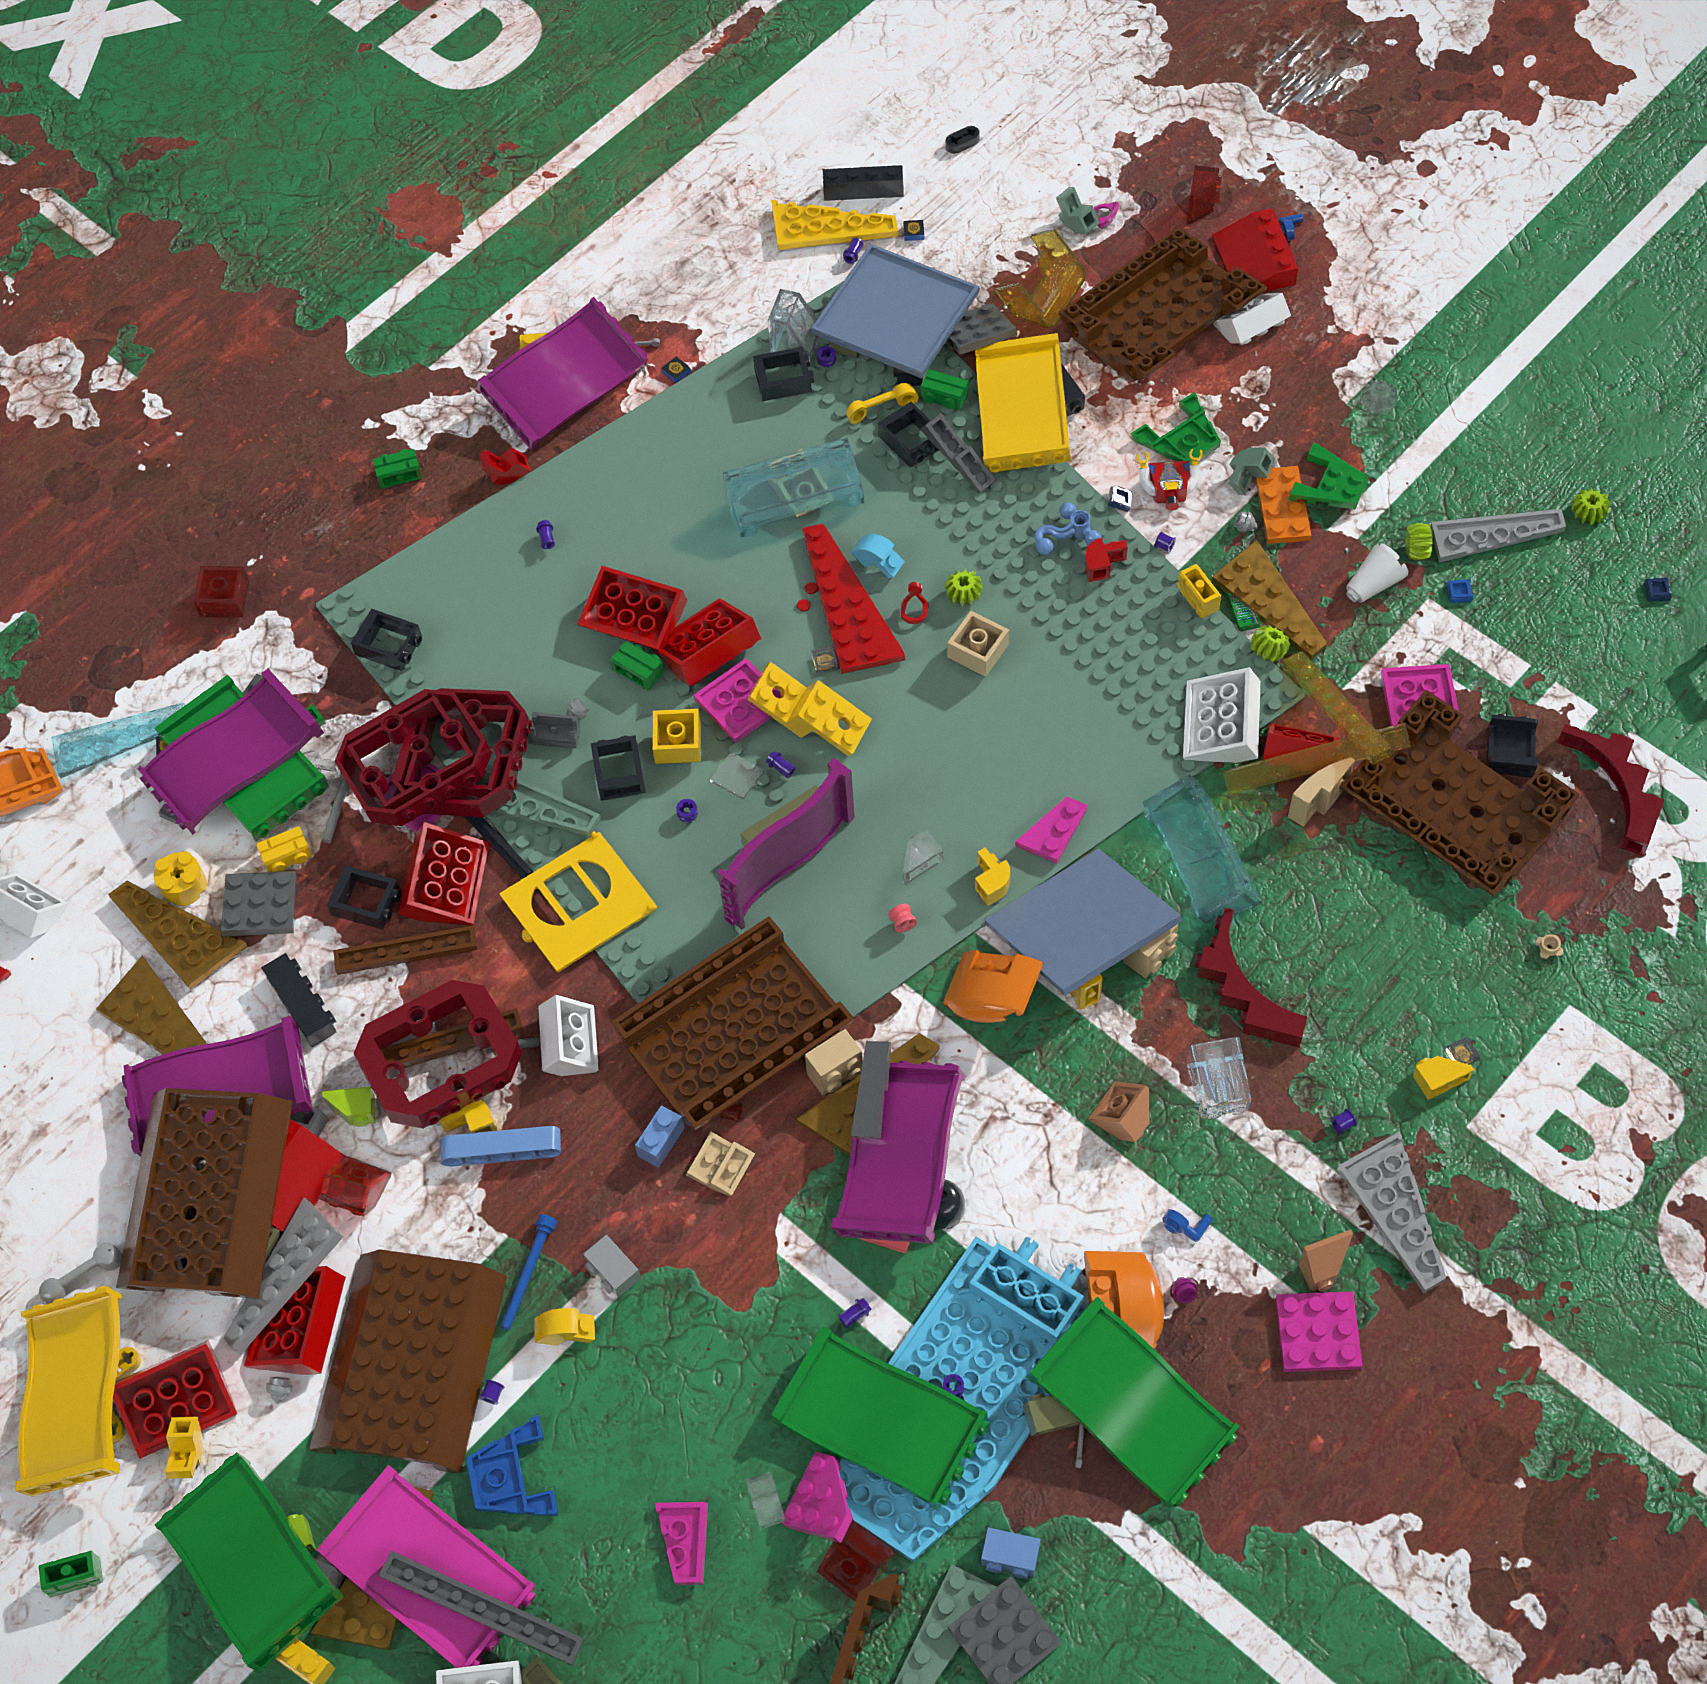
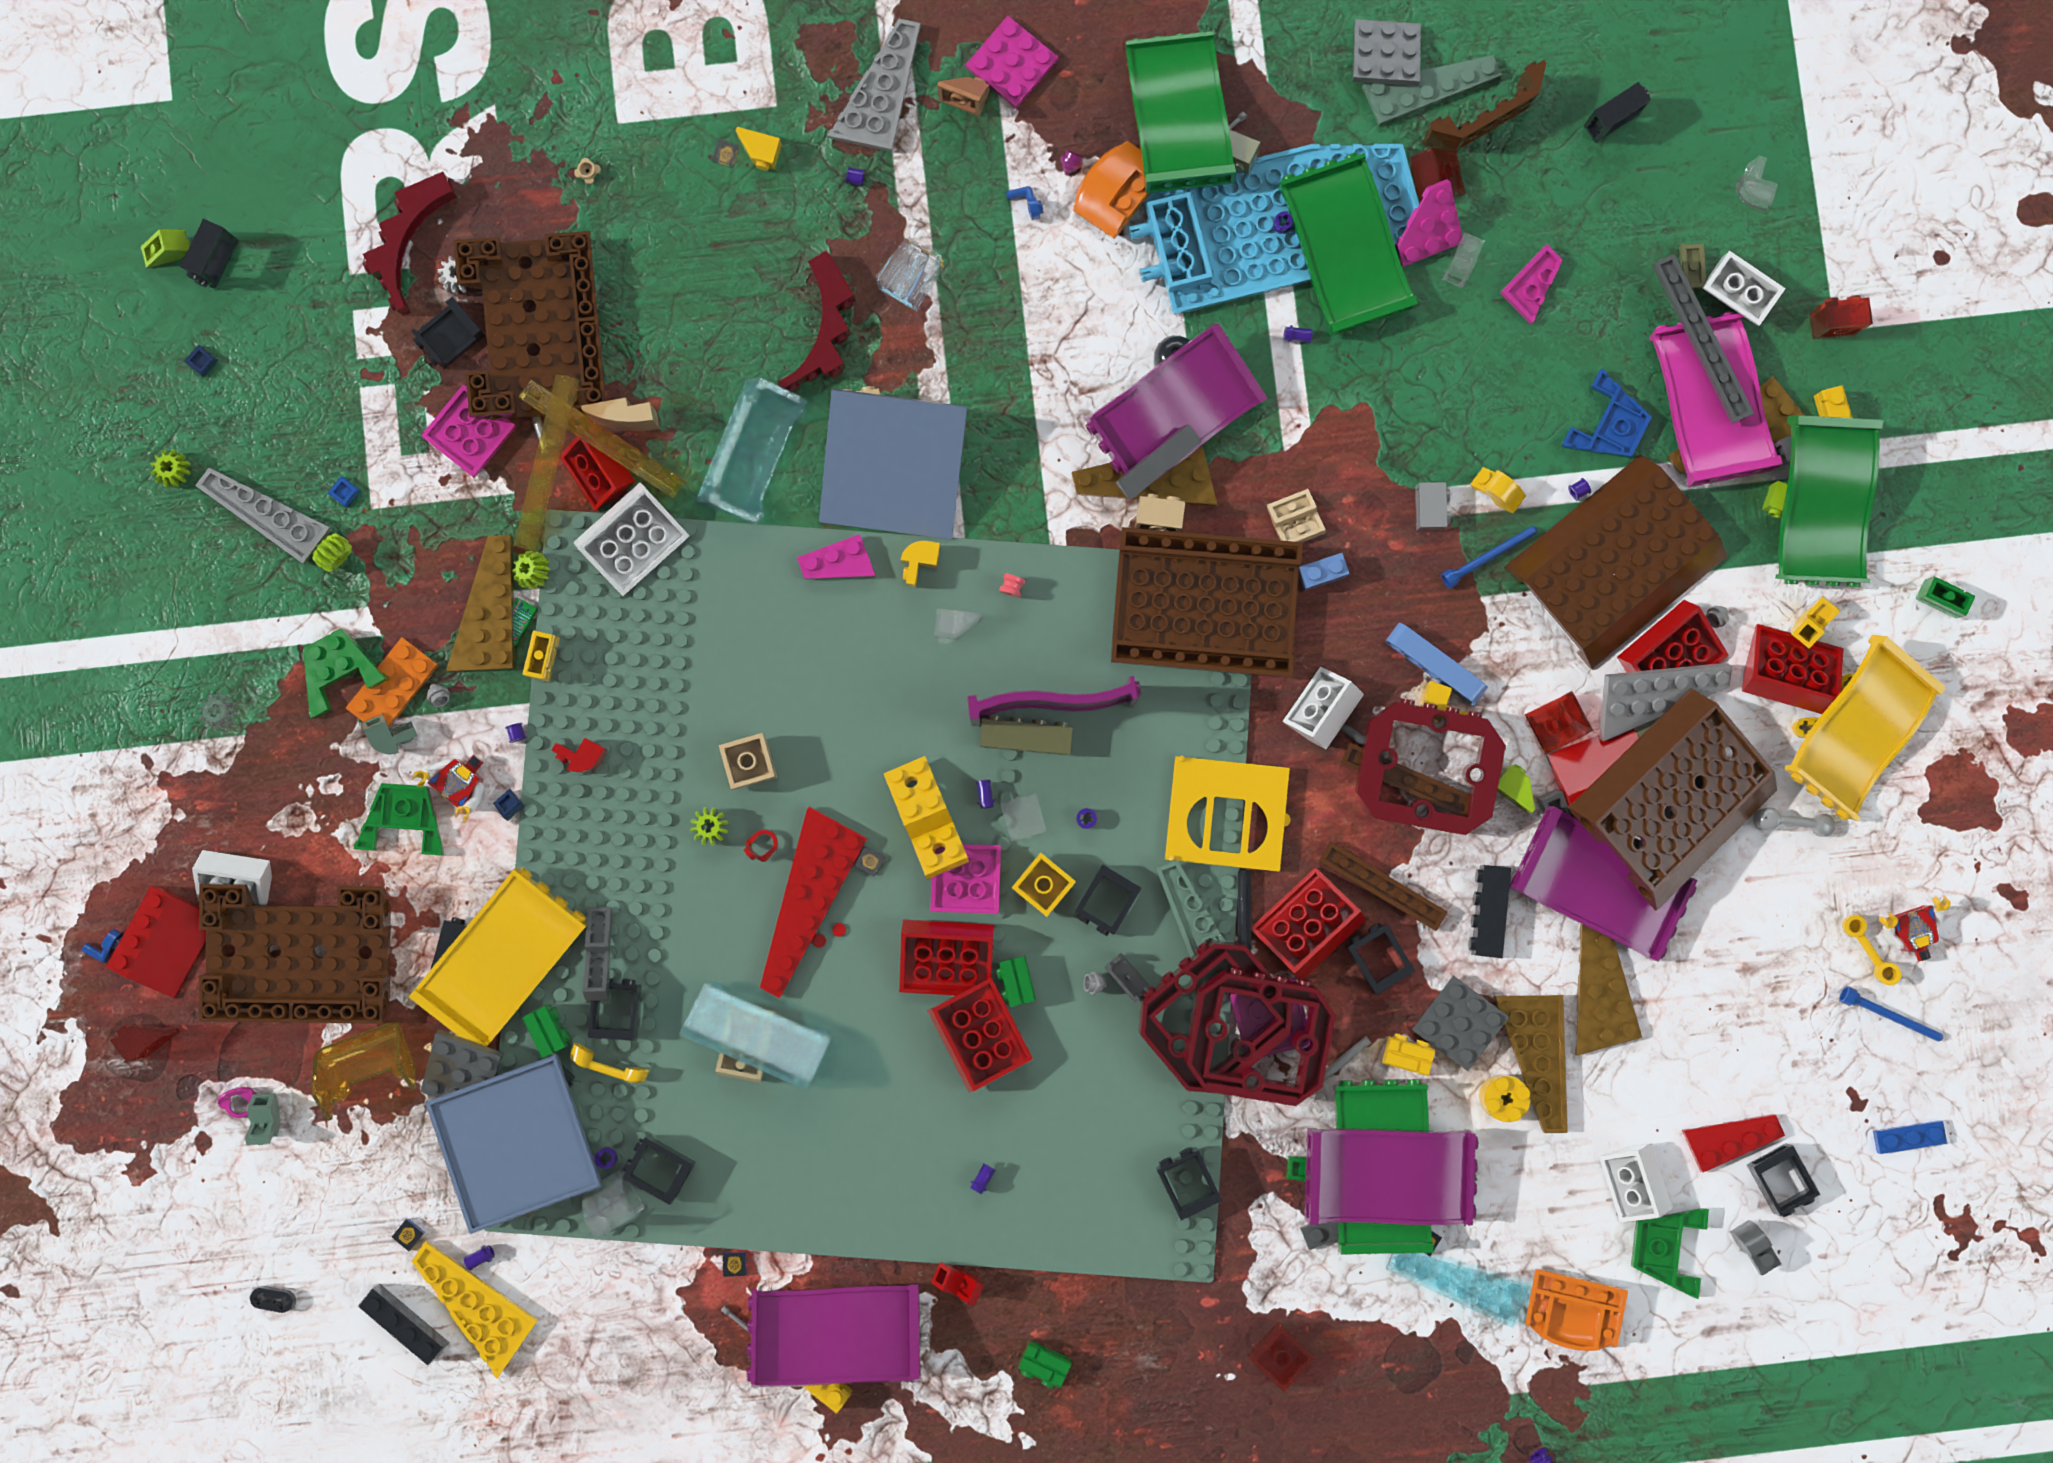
camera: 145 degrees left, 25 degrees up
medium azure brick [850,534,905,579] -> none
orange slope [943,950,1043,1023] -> none
medium blue brick [981,1528,1040,1579] -> none
medium blue piece [1034,502,1102,555] -> none
nougat slope [1088,1081,1149,1142] -> none
white cone [1346,543,1408,603] -> none

